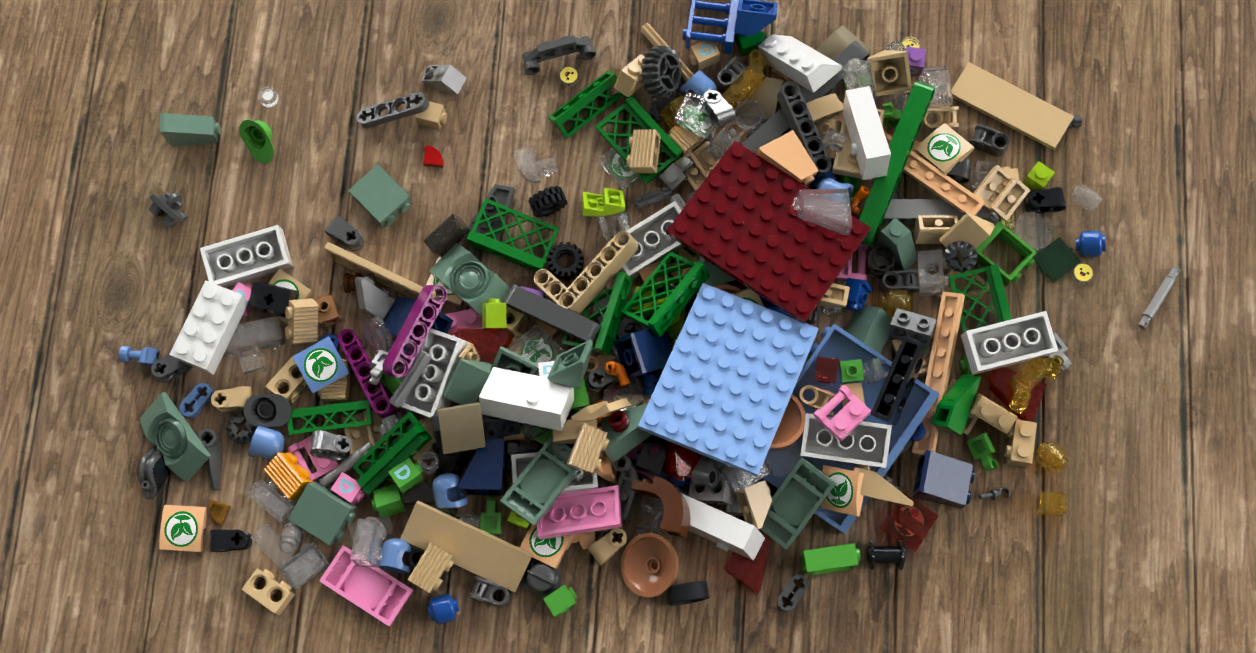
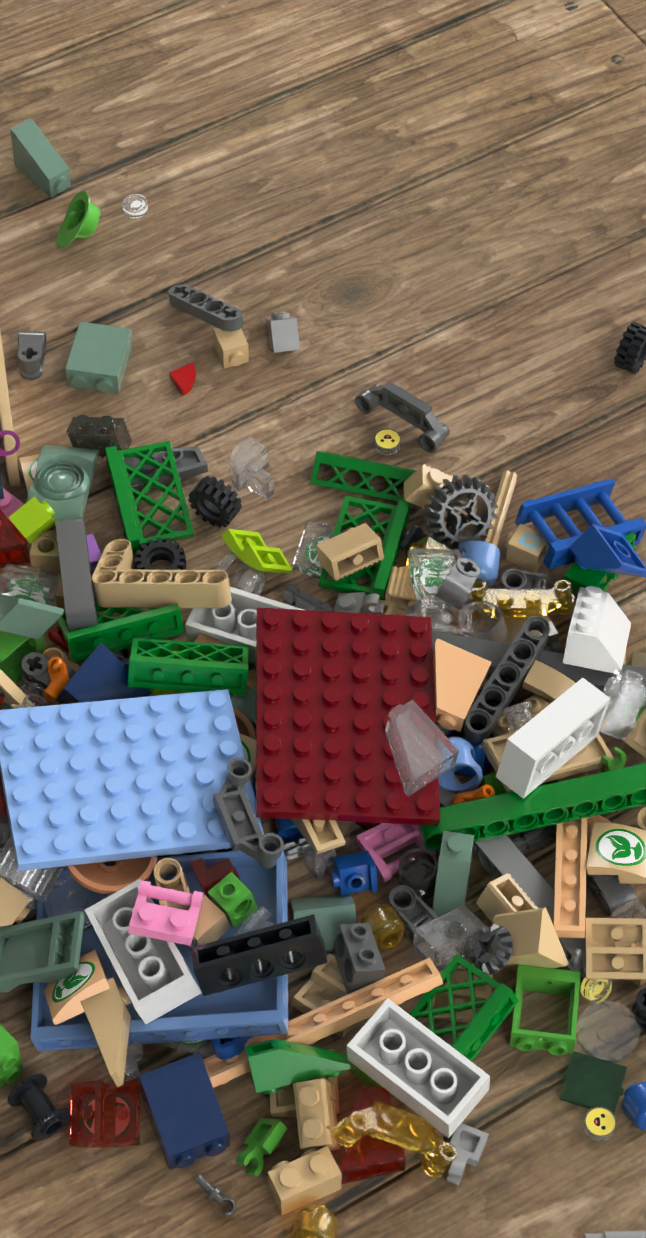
camera: 50 degrees right, 20 degrees down
none -> dark grey plate [213,758,284,869]

